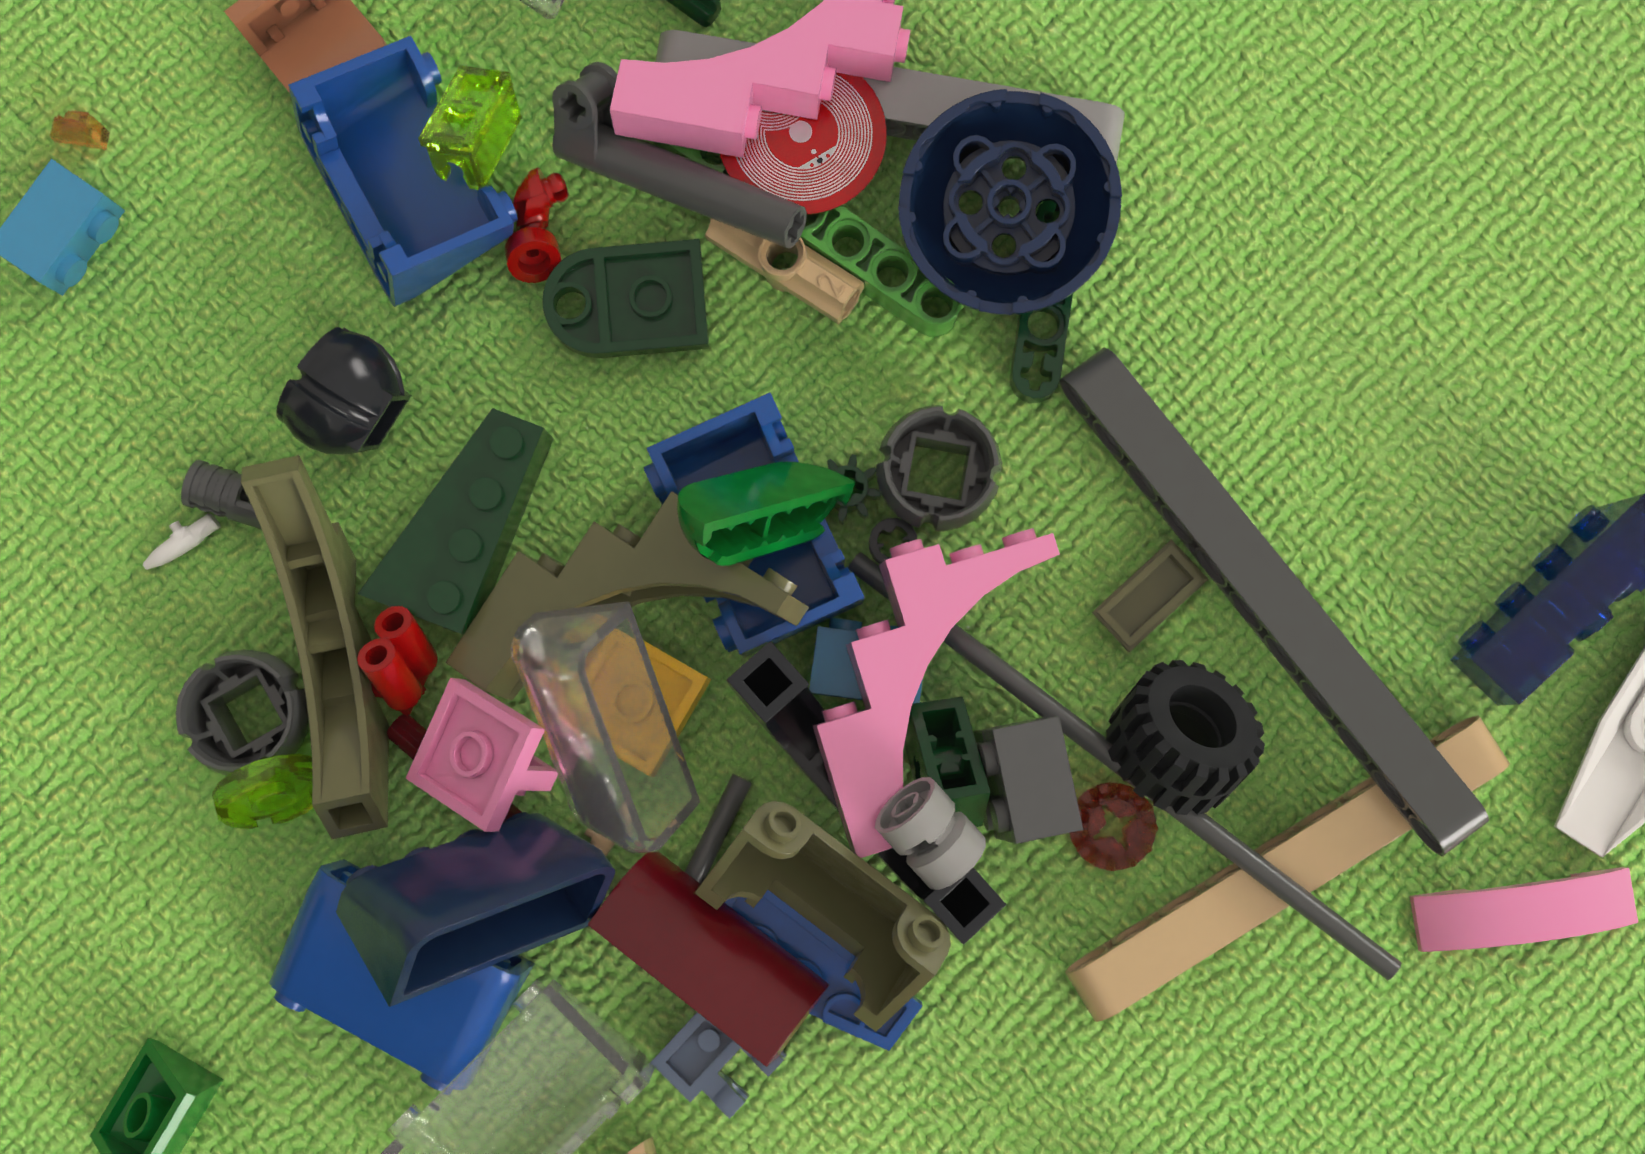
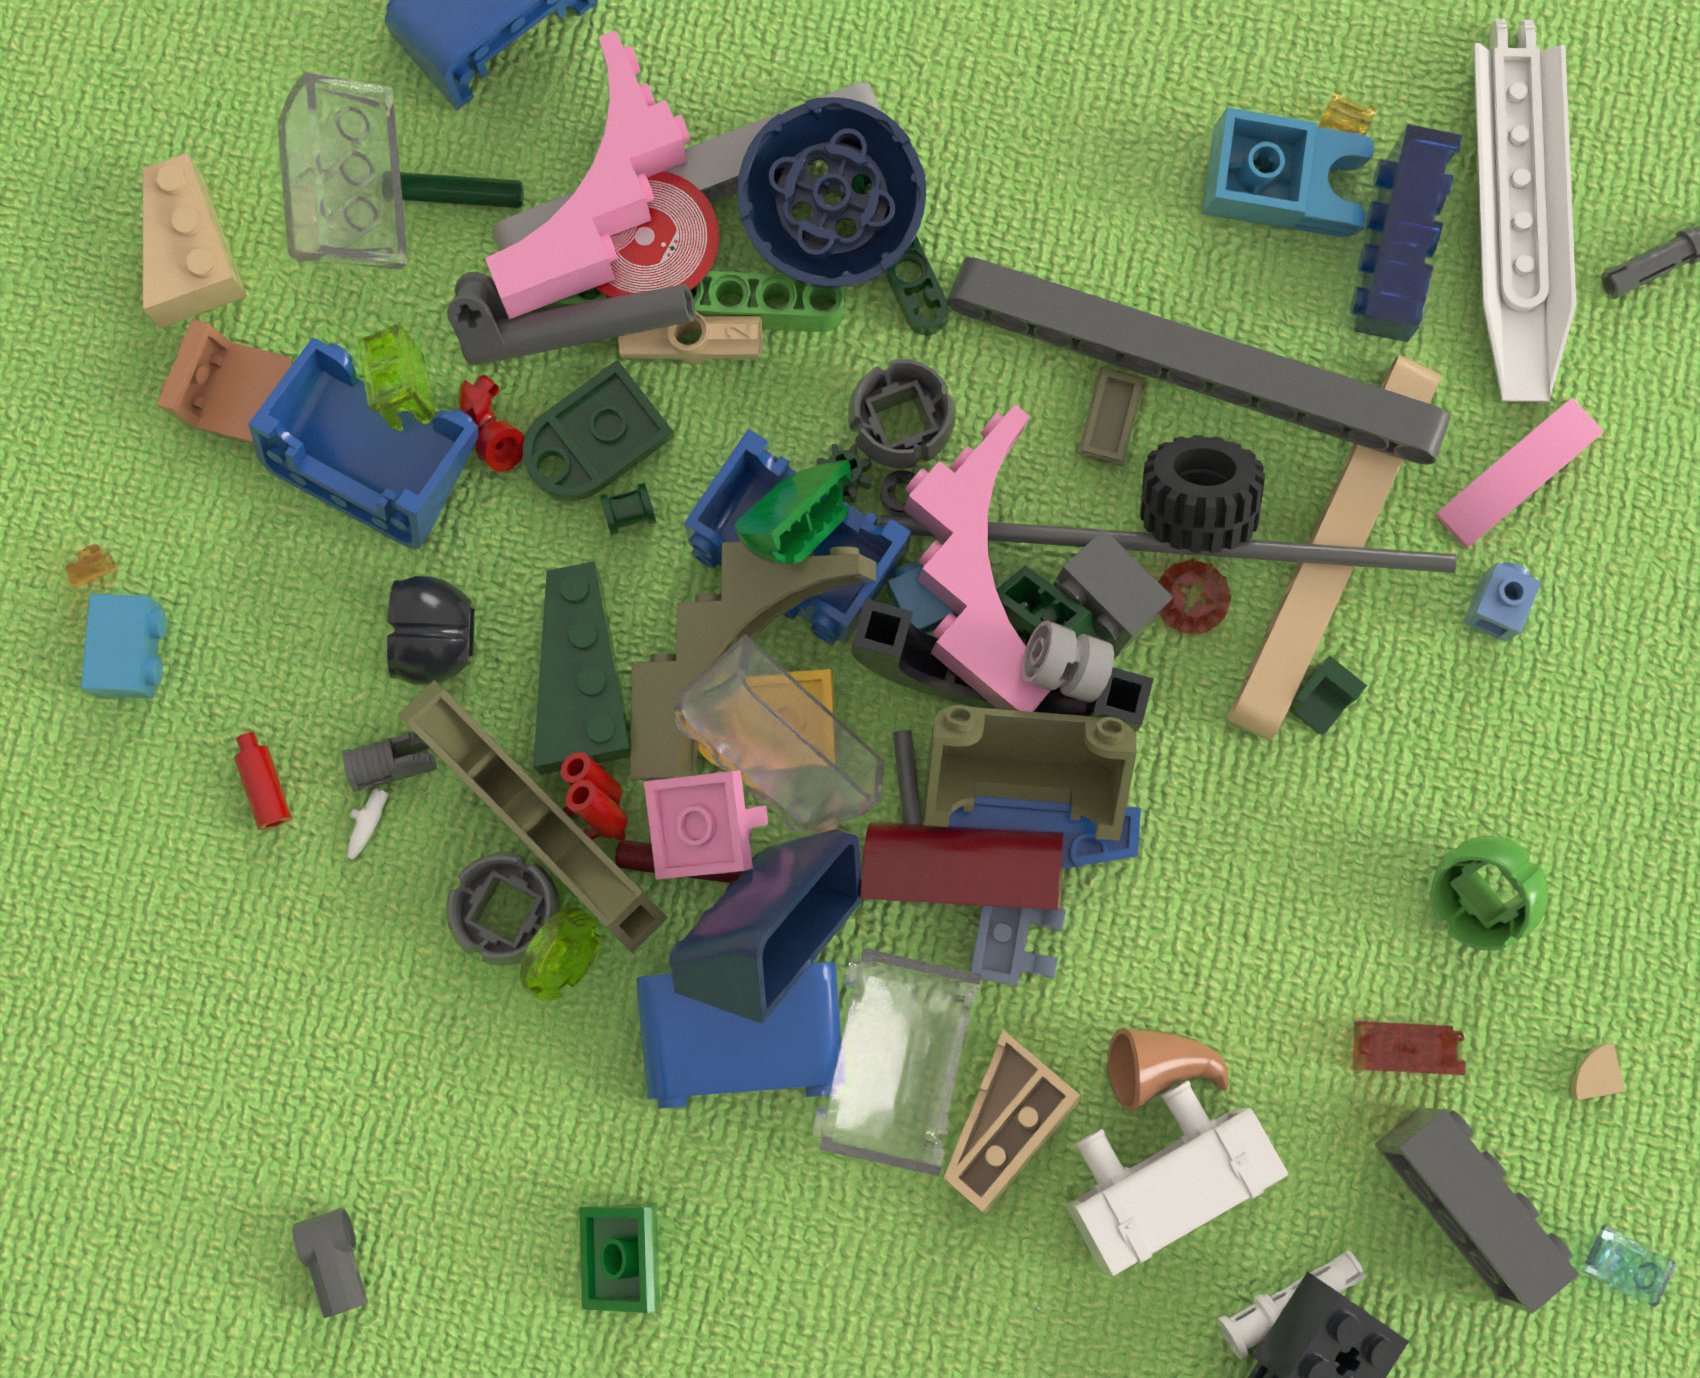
camera: 35 degrees left, 5 degrees down
none -> red cylinder [234,732,292,830]
none -> dark green bush [599,482,656,536]
none -> brick [1202,107,1374,237]
none -> dark green panel [1288,655,1368,735]
none -> clear yellow bush [1318,90,1377,135]
none -> medium blue brick [1463,562,1542,642]

